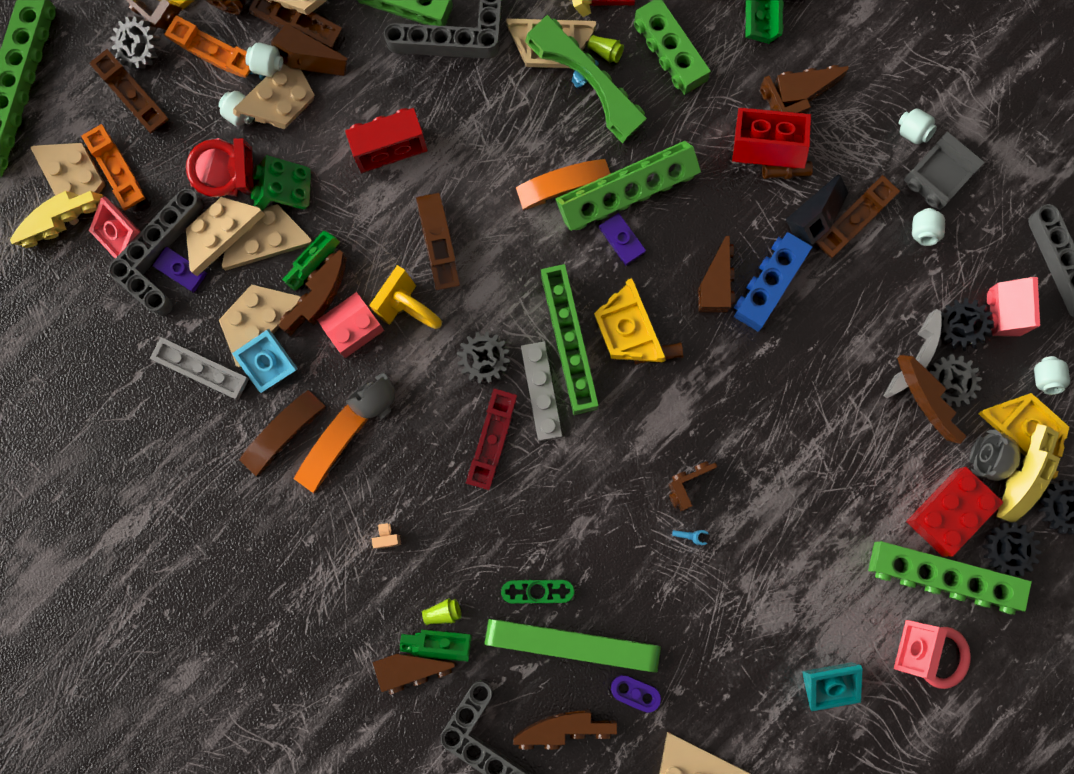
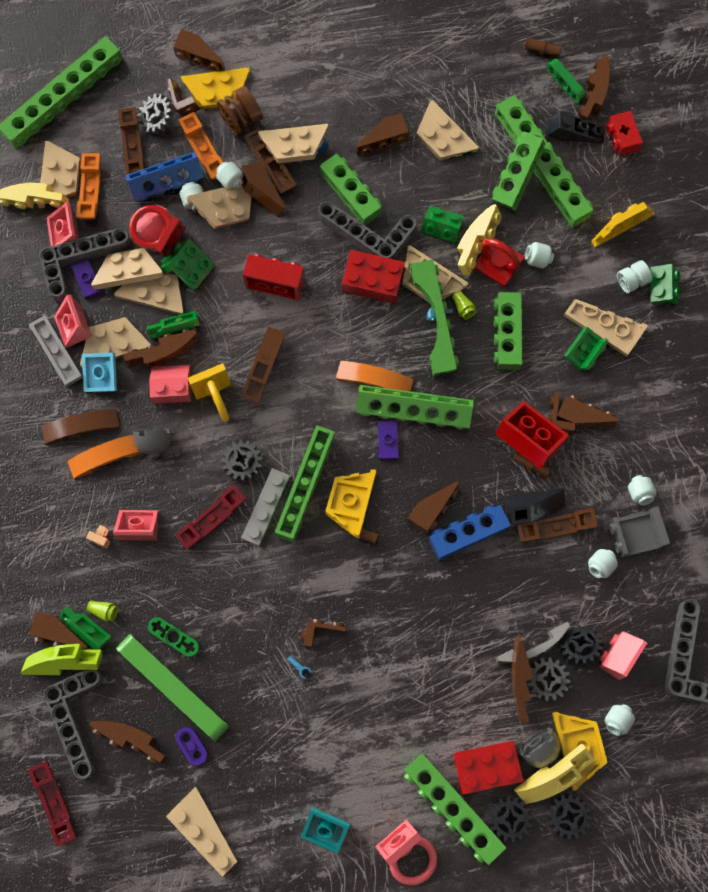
camera: 30 degrees right, 5 degrees down
none -> lime slope [21,644,103,675]
none -> coral slope [54,295,92,347]
none -> coral slope [113,510,158,540]
none -> blue brick [125,152,204,201]
none -> red brick [342,250,405,304]

